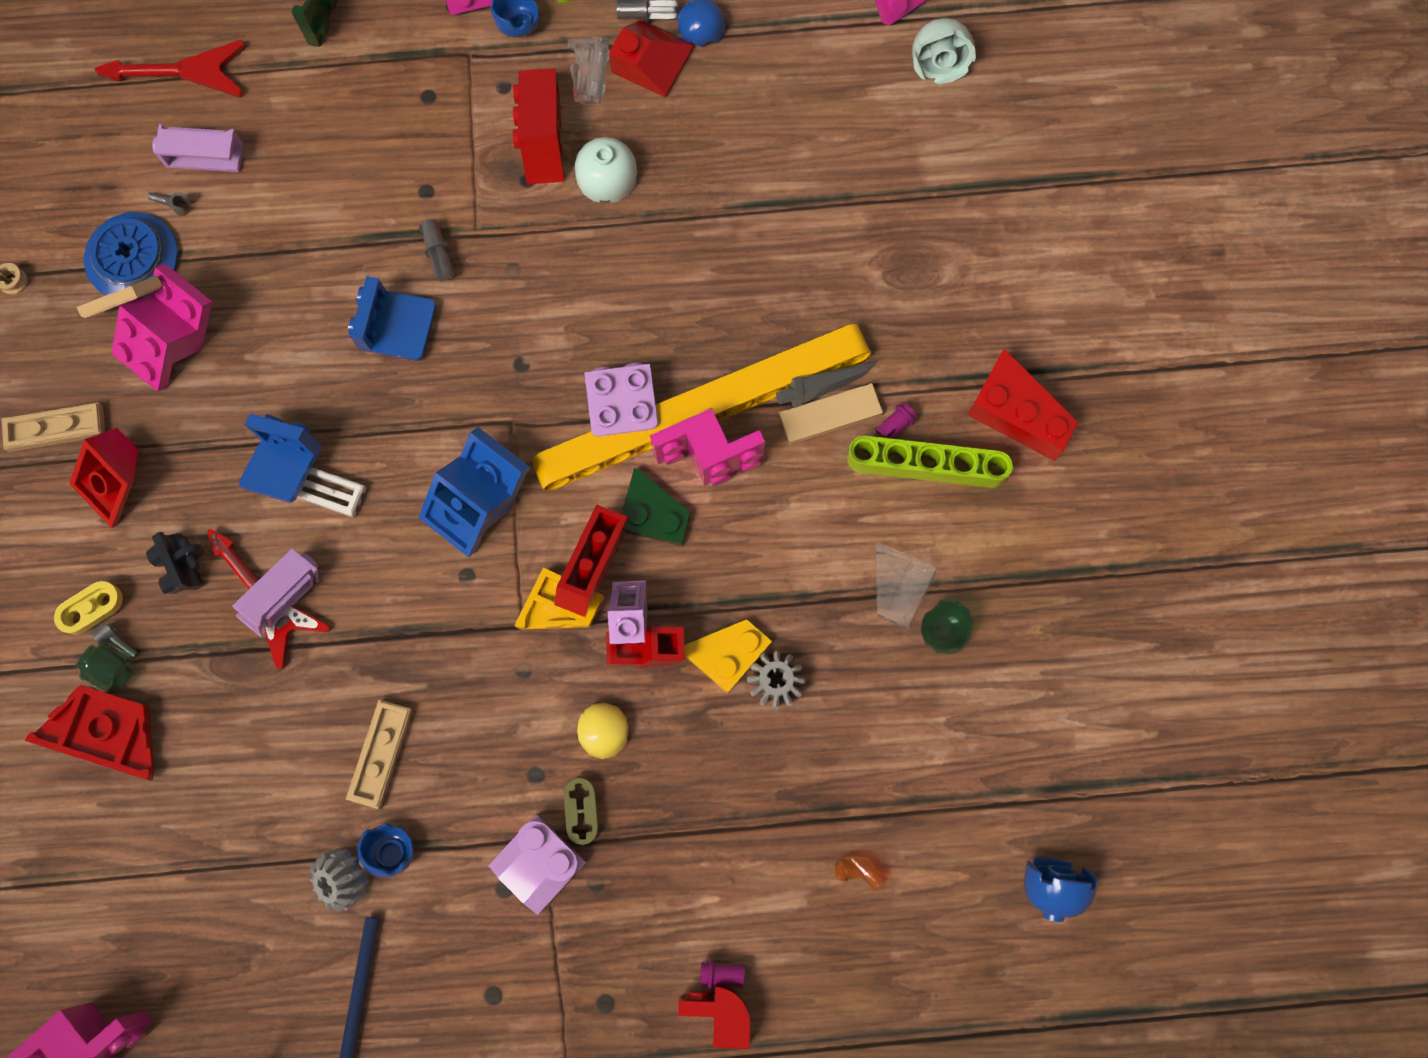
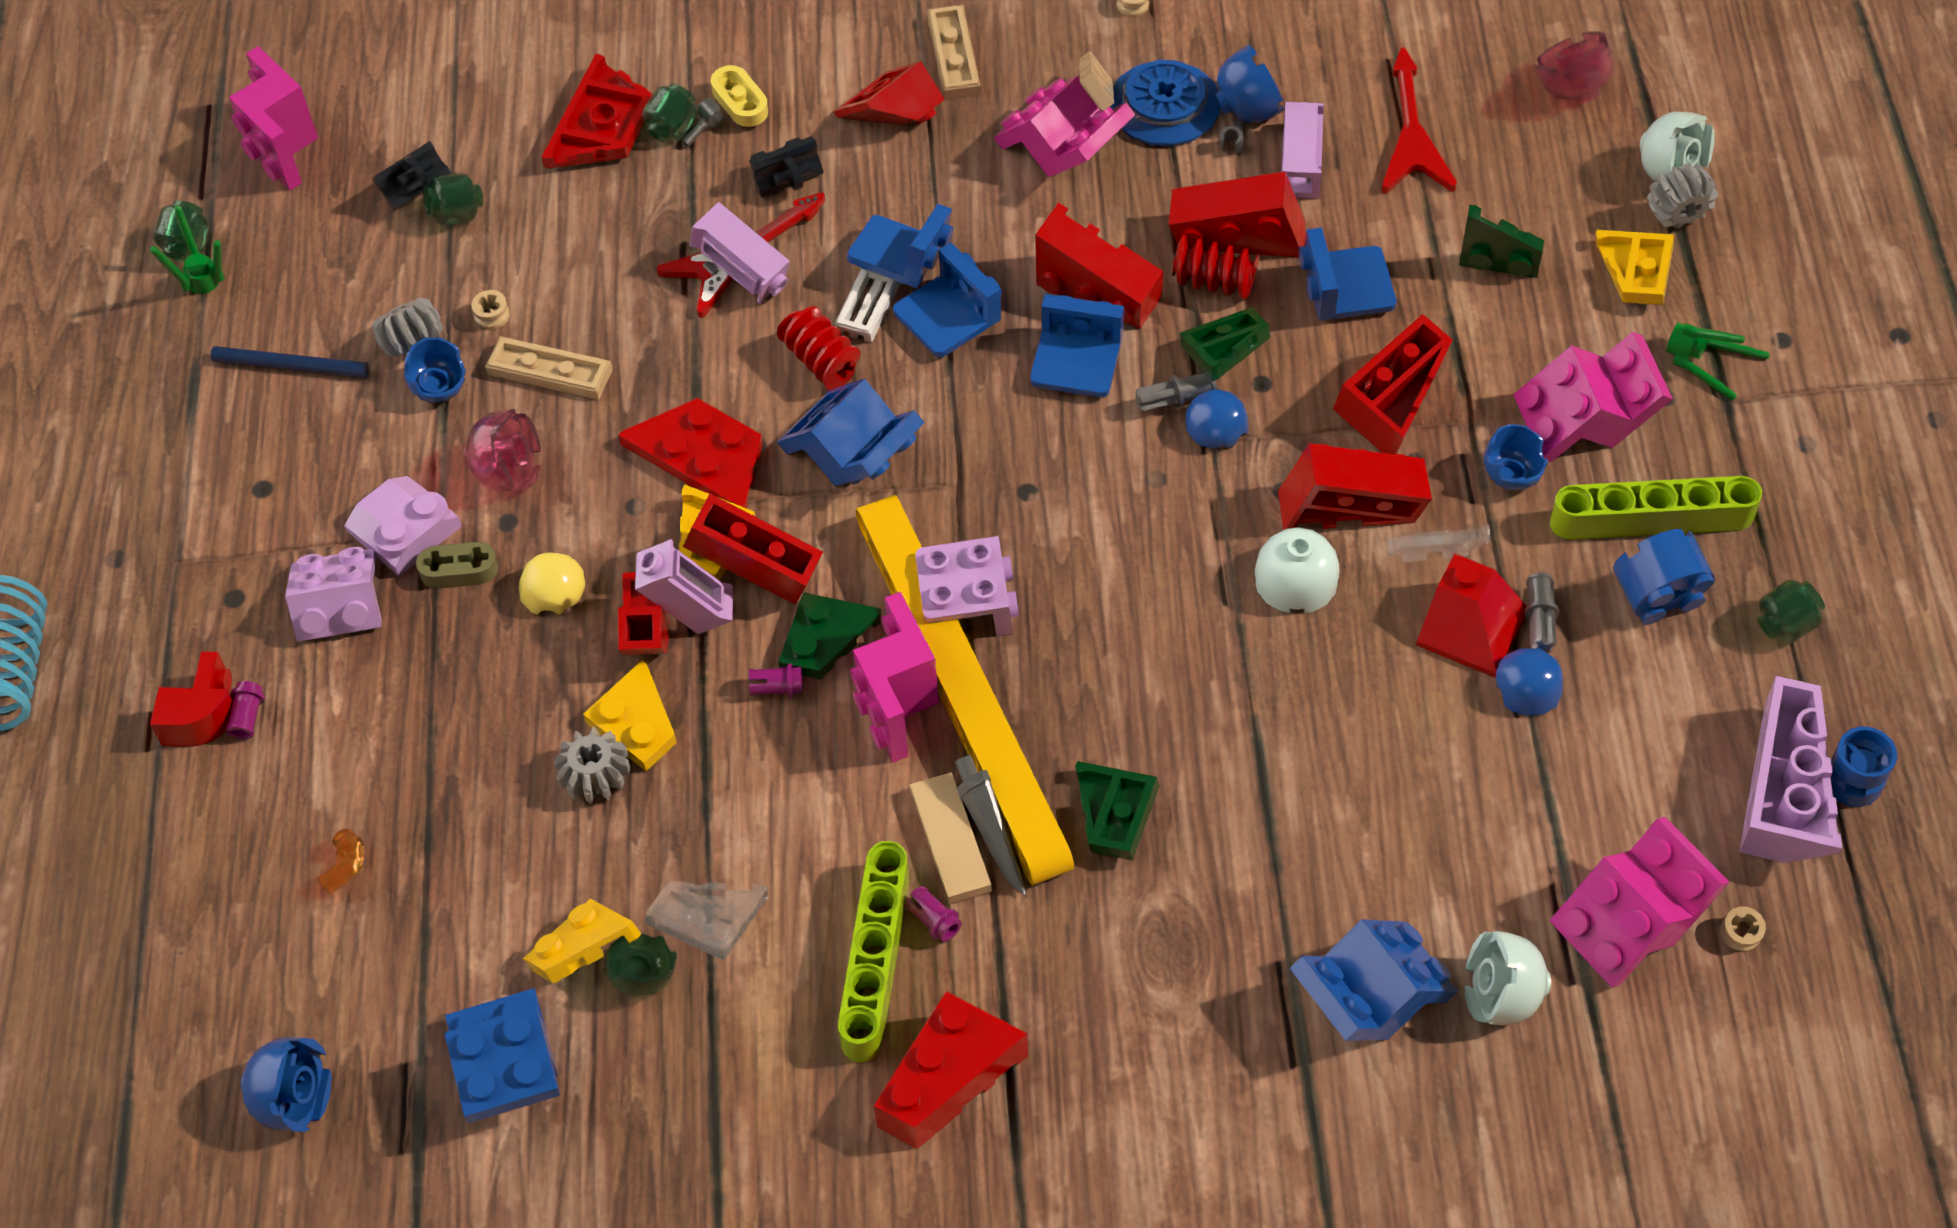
camera: 90 degrees right, 20 degrees down
none -> lavender bracket [285,547,382,642]
none -> black hips [372,141,452,211]
none -> clear green head [423,173,483,226]
none -> blue bracket [444,988,560,1124]
none -> clear pink cylinder [464,409,541,492]
none -> tan bush [471,290,510,330]
none -> yellow wing [523,898,642,984]
none -> red wing [618,398,763,509]
none -> magenta pin [749,663,802,698]
none -> red piece [776,306,861,390]
none -> blue bracket [893,242,1002,357]
none -> red wedge [1035,202,1163,329]
none -> dark green wing [1075,761,1160,861]
none -> red wedge [1169,171,1306,257]
none -> red piece [1172,235,1259,300]
none -> dark green wing [1179,307,1270,381]
none -> blue hair [1186,389,1249,449]
none -> blue cylinder [1215,45,1285,123]
none -> blue bracket [1290,919,1458,1041]
none -> blue bracket [1299,227,1397,321]
none -> red wedge [1333,314,1453,454]

